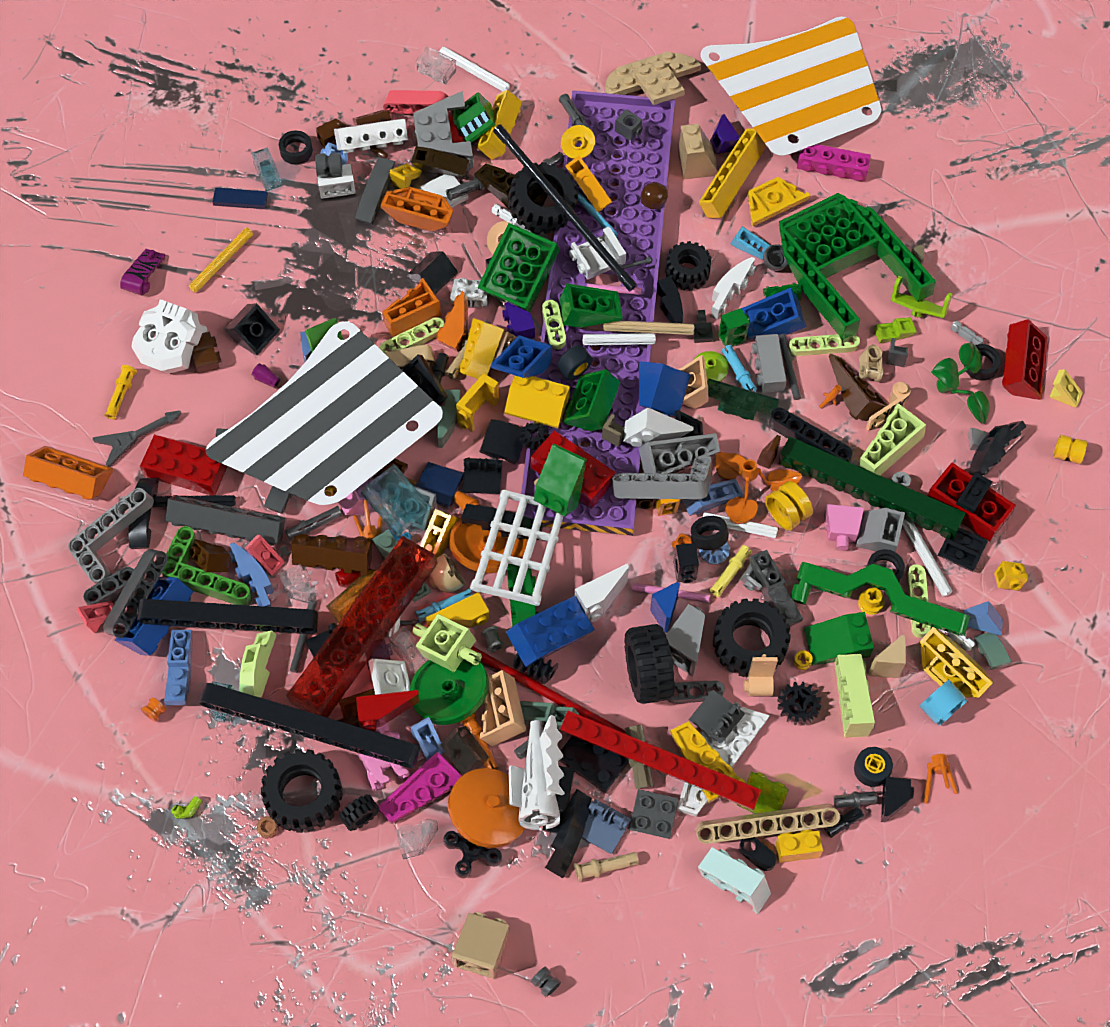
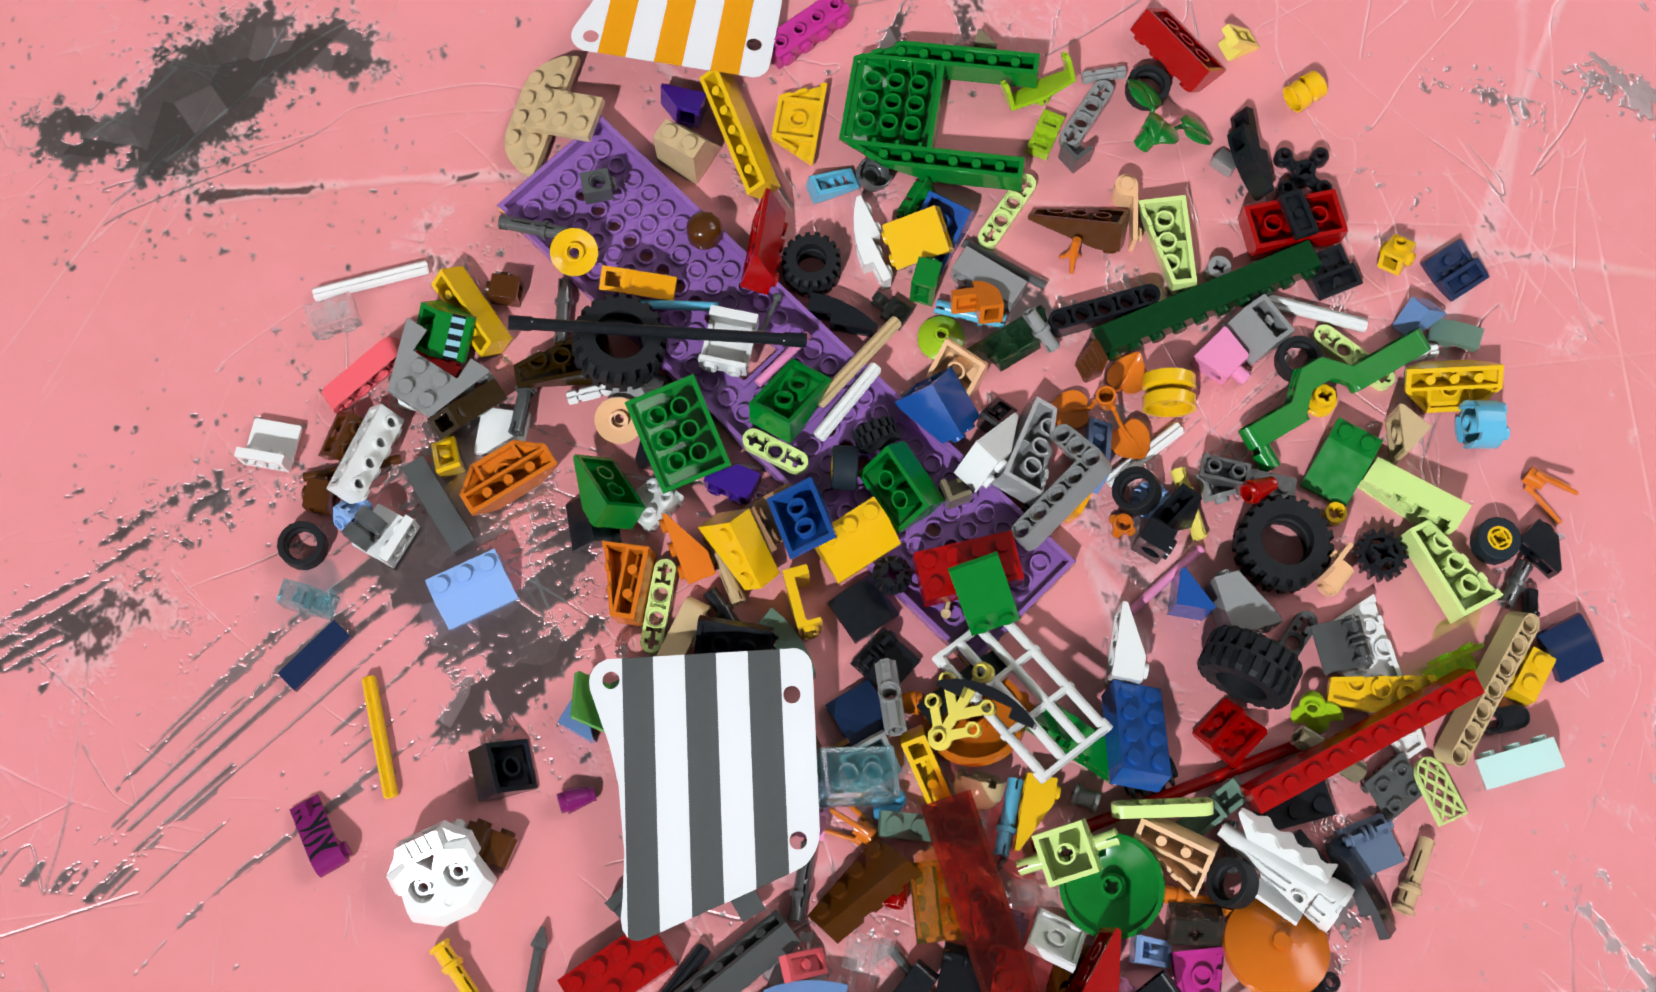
camera: 50 degrees left, 10 degrees up
tan piece [859,345,883,382] -> none
none -> white bracket [234,418,302,473]
none -> light blue slope [425,548,519,631]
none -> reddish brown brick [485,272,524,307]
none -> green slope [573,454,646,529]
none -> red slope [740,188,788,295]
none -> black tyre [852,416,900,454]
none -> light grey piece [874,658,907,737]
none -> yellow panel [881,205,954,271]
none -> light yellow plant [925,662,997,751]
none -> black slope [936,679,1037,730]
none -> orange brick [950,281,1004,324]
none -> light grey pin [1022,307,1060,353]
none -> light grey beam [1059,80,1114,151]
none -> yellowish green beam [1111,797,1214,819]
none -> black slope [1150,483,1202,531]
none -> red slope [1192,698,1268,769]
none -> black tyre [1206,856,1259,909]
none -> red cone [1240,476,1278,504]
none -> black gear [1273,147,1333,198]
none -> lime plate [1291,691,1344,734]
none -> yellowish green wedge [1398,519,1504,624]
none -> yellowish green window [1414,756,1468,827]
none -> dark blue slope [1420,239,1490,302]
none -> dark blue slope [1536,613,1604,683]

